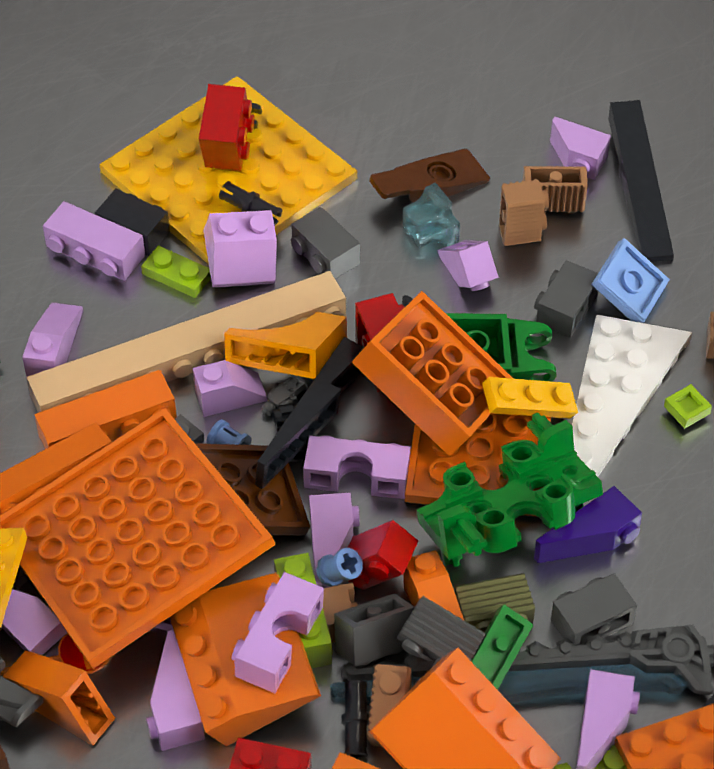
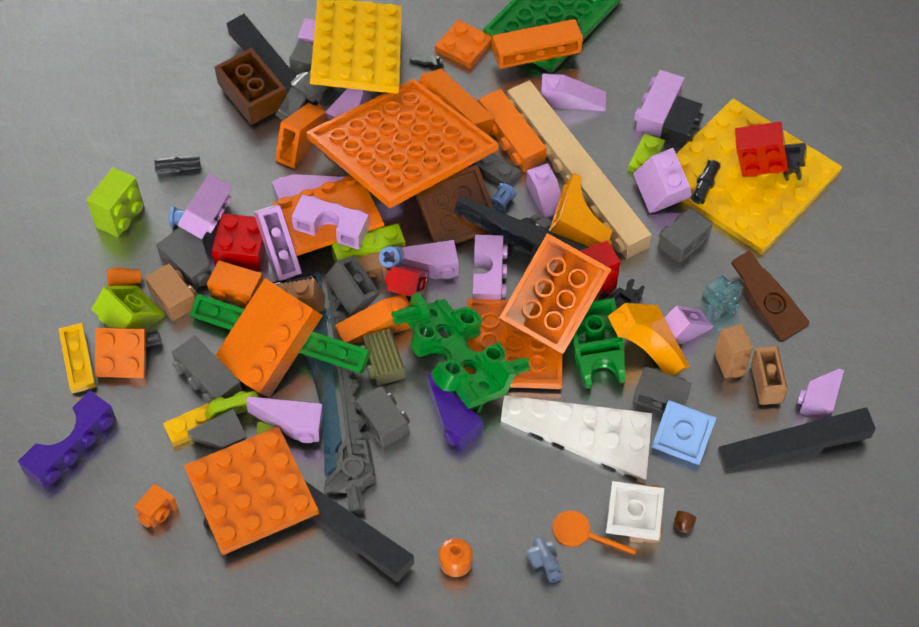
camera: 85 degrees right, 5 degrees up
dark grey brick [397,596,486,666] -> none
yellow plate [482,377,578,419] -> none
lime plate [664,384,712,429] -> none
none -> lavender brick [254,204,302,281]
none -> light orange arch [608,303,690,377]

